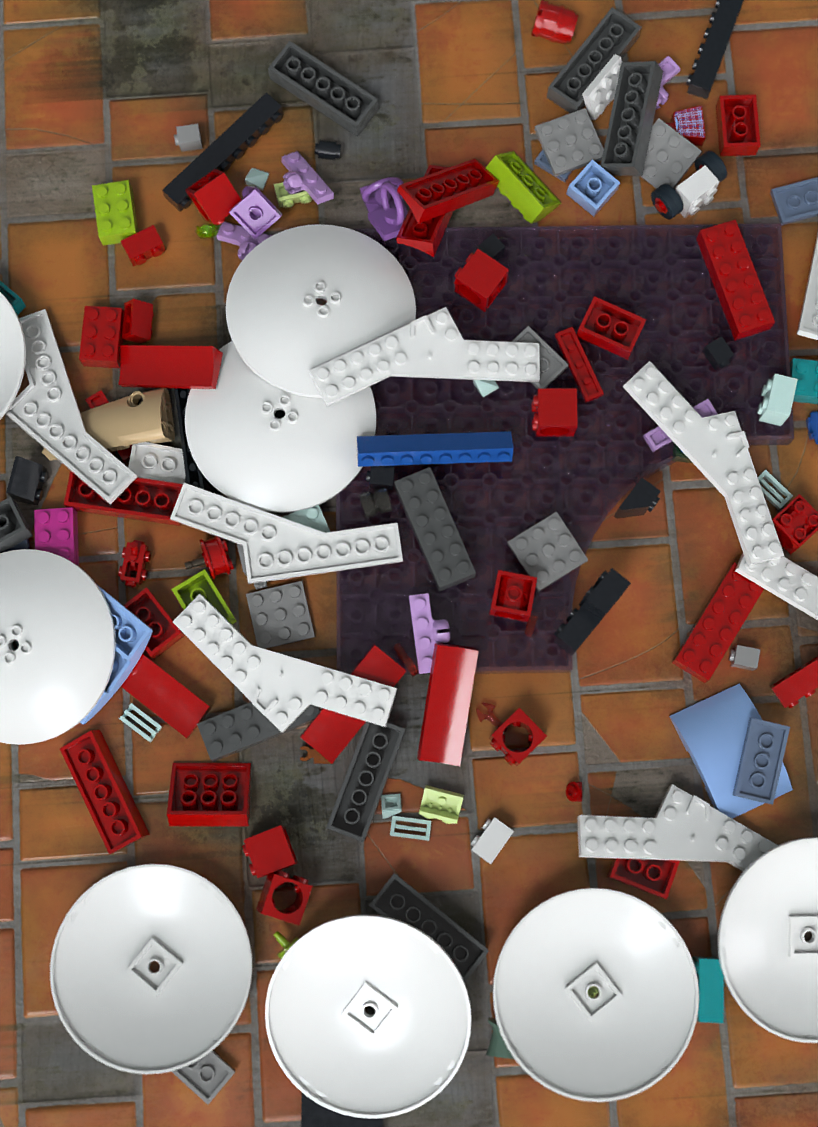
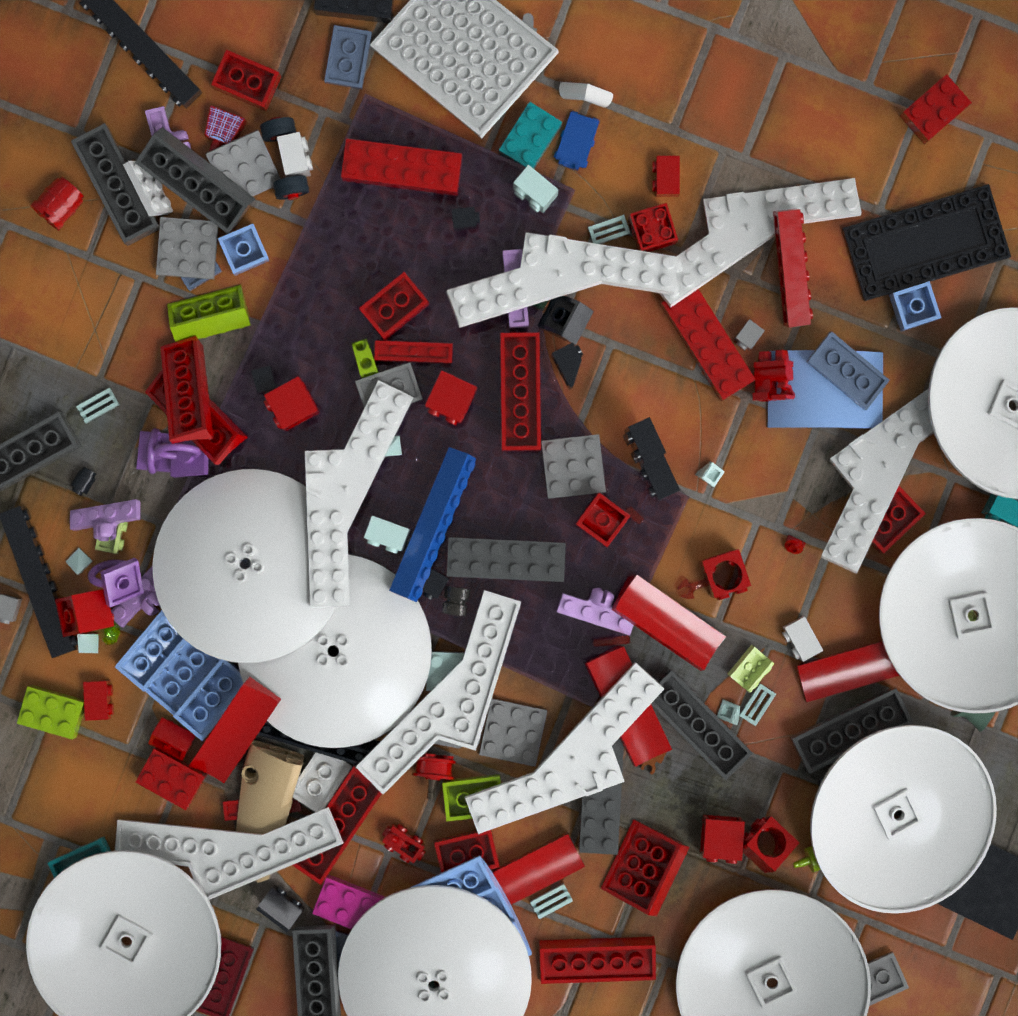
camera: 65 degrees left, 10 degrees up
none -> light aqua tile [76,388,120,424]
none -> light aqua slope [77,634,99,653]
none -> light blue slope [115,610,243,741]
none -> lime leg [352,339,378,379]
none -> light aqua brick [364,516,411,554]
none -> red brick [500,333,541,451]
none -> black slope [537,296,594,345]
none -> light aqua slope [695,461,725,487]
none -> red hips [752,350,795,402]
none -> red arch [795,640,900,702]

